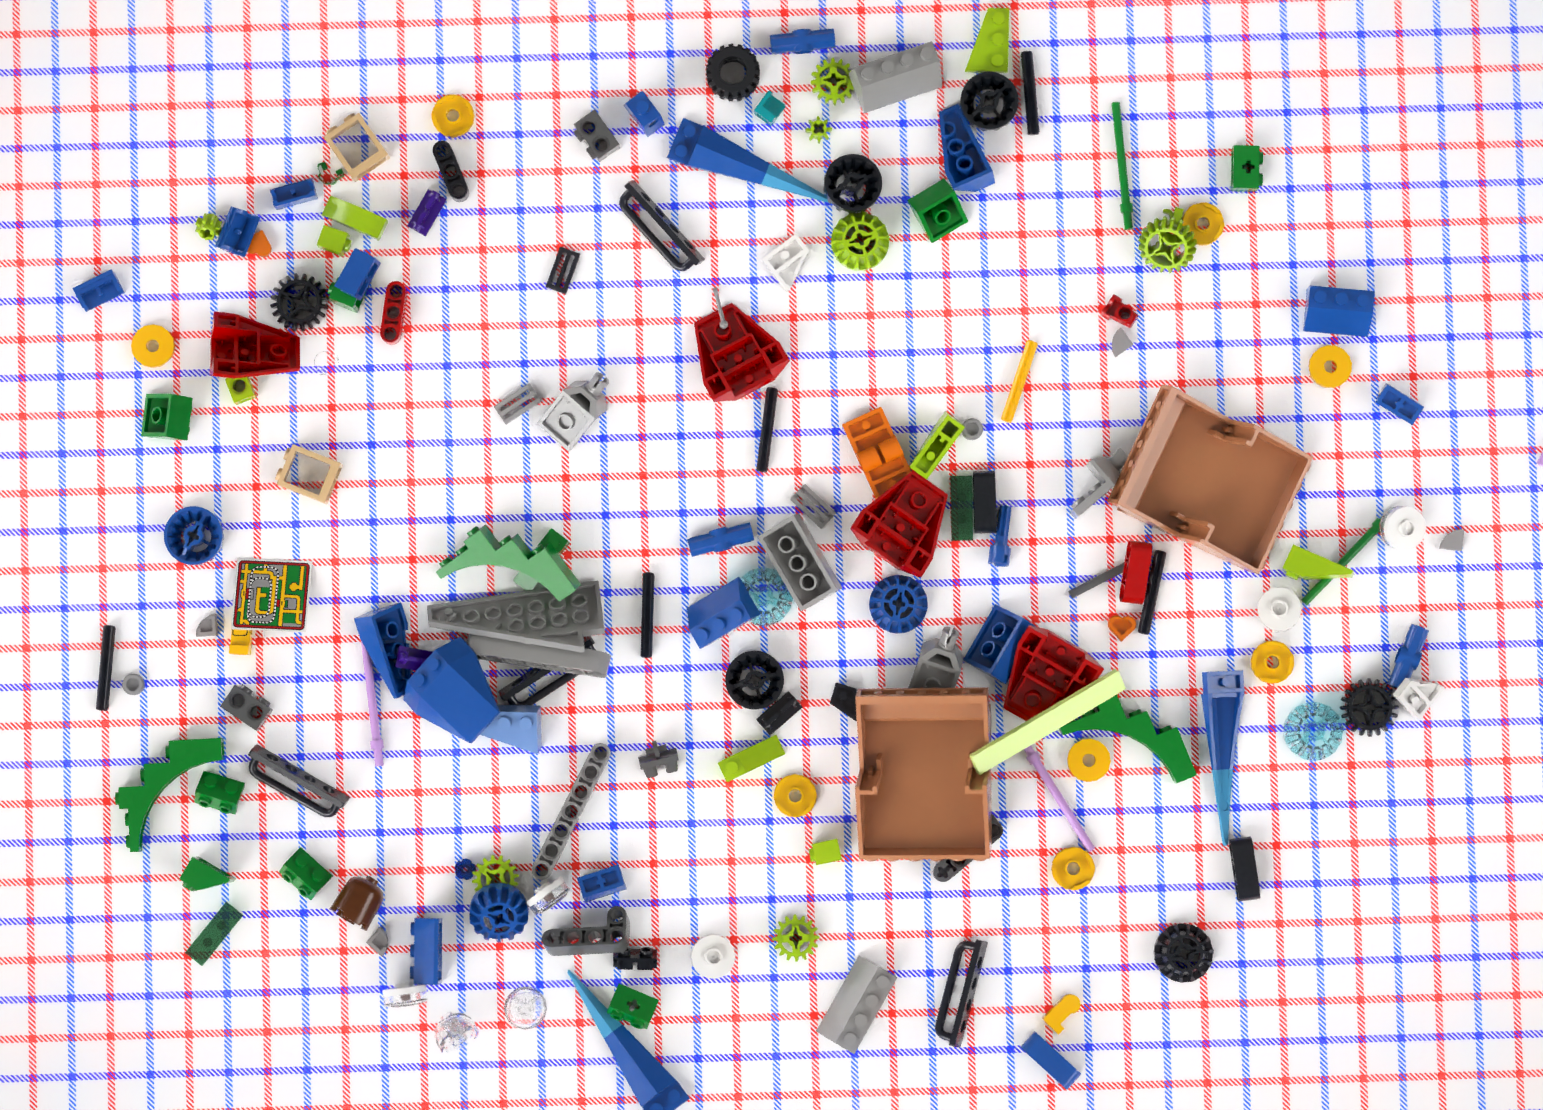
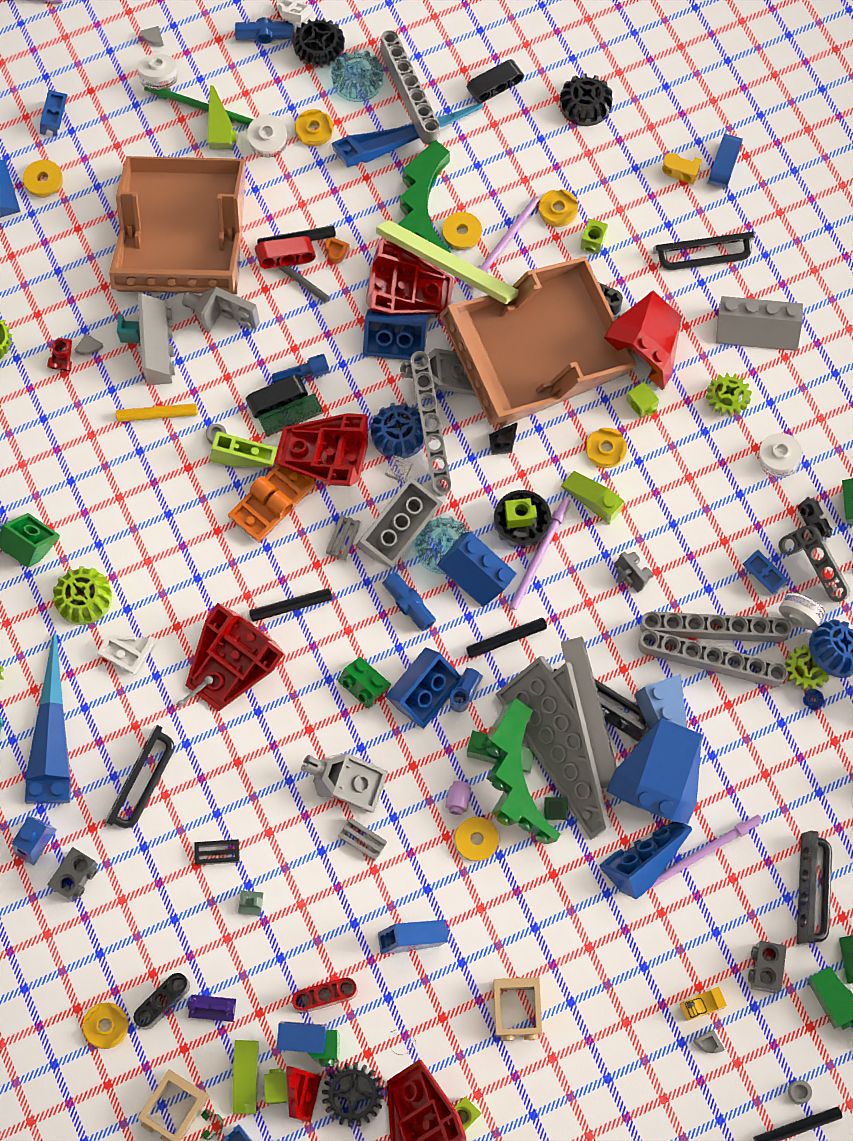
camera: 110 degrees left, 15 degrees down
blue gear [164,506,224,565] -> none
sticker [230,558,313,633] -> none
dark purple hinge [395,646,433,671] -> none
black hinge [756,691,803,735] -> none
black gear [823,154,882,214] -> none
none -> teal panel [117,314,140,343]
none -> light grey slope [138,293,176,386]
none -> sand green tile [238,890,264,916]
none -> red wing [286,1066,321,1123]
none -> green bracket [338,657,392,709]
none -> blue slope [378,920,449,955]
none -> light grey beam [380,30,440,145]
none -> clear plate [385,455,413,483]
none -> blue slope [385,647,461,729]
none -> light grey beam [411,351,451,496]
none -> lavender brick [445,781,471,815]
none -> blue piece [450,667,483,713]
none -> yellow tile [455,817,499,862]
none -> lime brick [504,498,537,528]
none -> lavender bar [509,497,570,610]
none -> dark green plate [544,797,568,820]
none -> lime brick [580,218,608,254]
none -> wedge [604,290,682,390]
none -> light grey beam [638,630,787,687]

